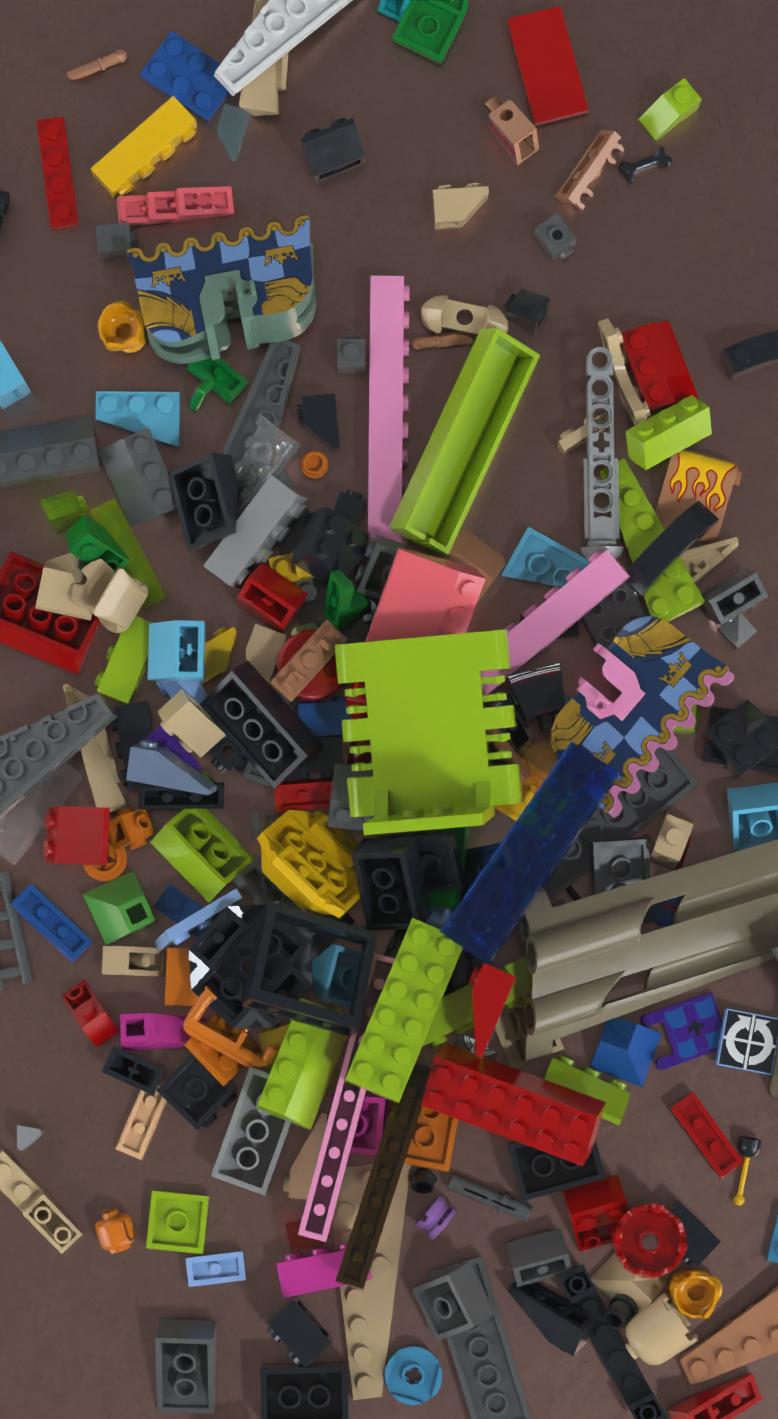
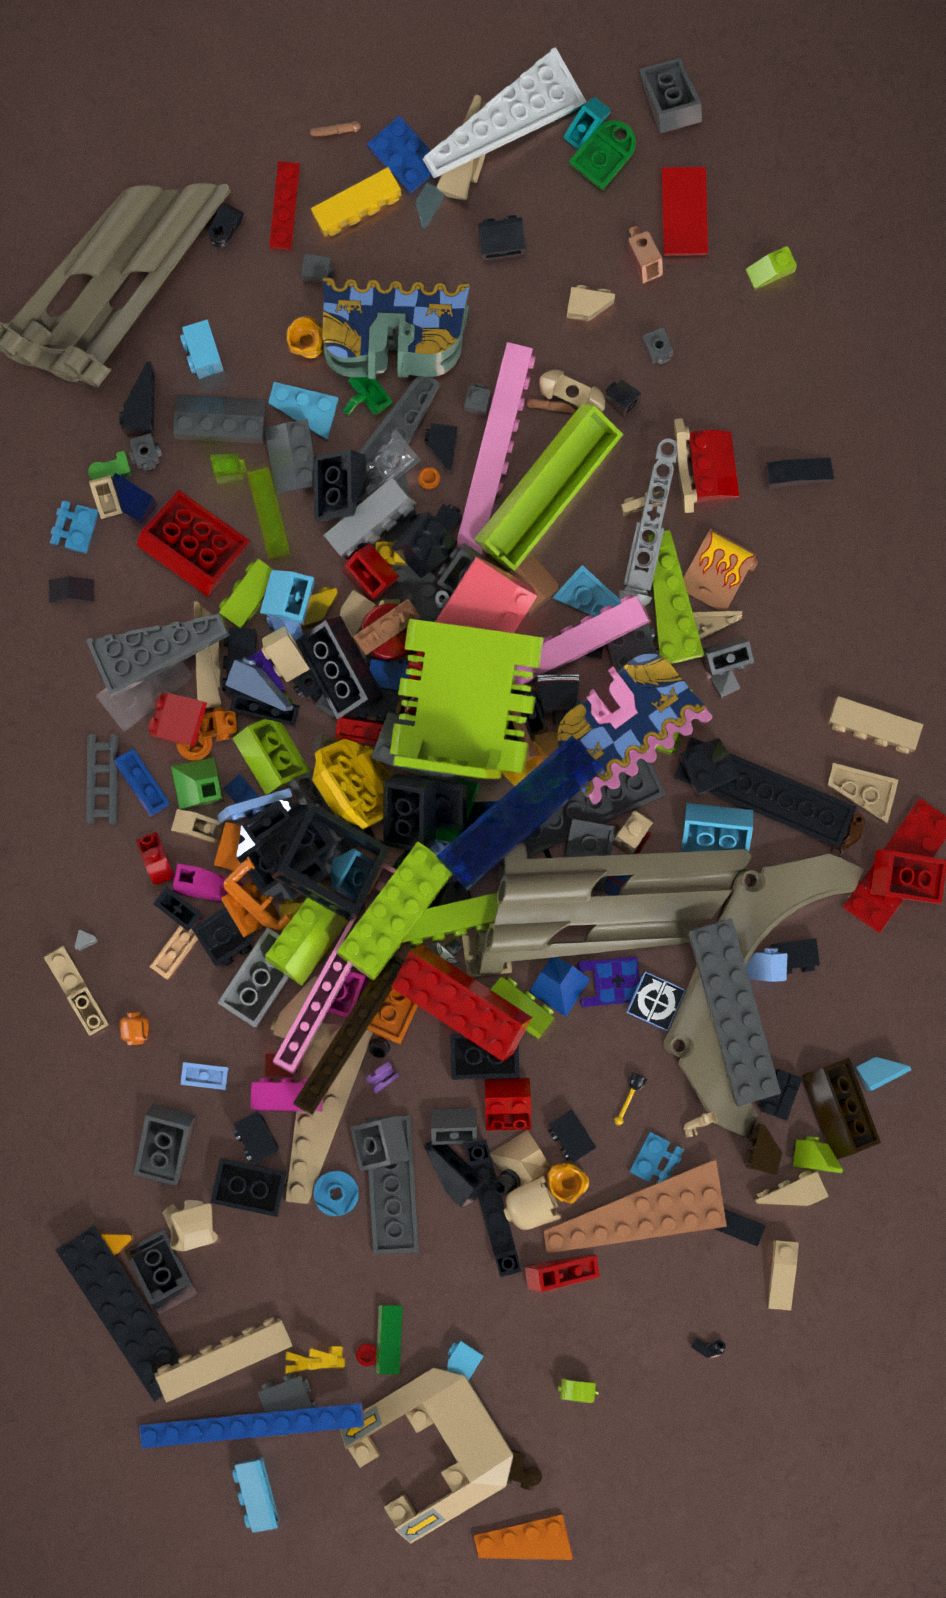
camera: 15 degrees right, 0 degrees up
tan slope [35,553,93,621] -> none
green slope [66,514,130,573] -> none
tan piece [71,559,148,633] -> none
coral slope [116,186,234,226] -> none
lime plate [146,1190,210,1254] -> none
green slope [323,569,369,631] -> none
dark grey pin [447,1173,534,1223] -> none
red slope [468,963,516,1058] -> none
nougat plate [555,130,624,209] -> none
red plate [613,1204,687,1279] -> none
black piece [619,145,672,184] -> none
black slope [625,500,719,597] -> none
lime brick [626,395,712,470] -> none
red plate [670,1092,744,1178] -> none

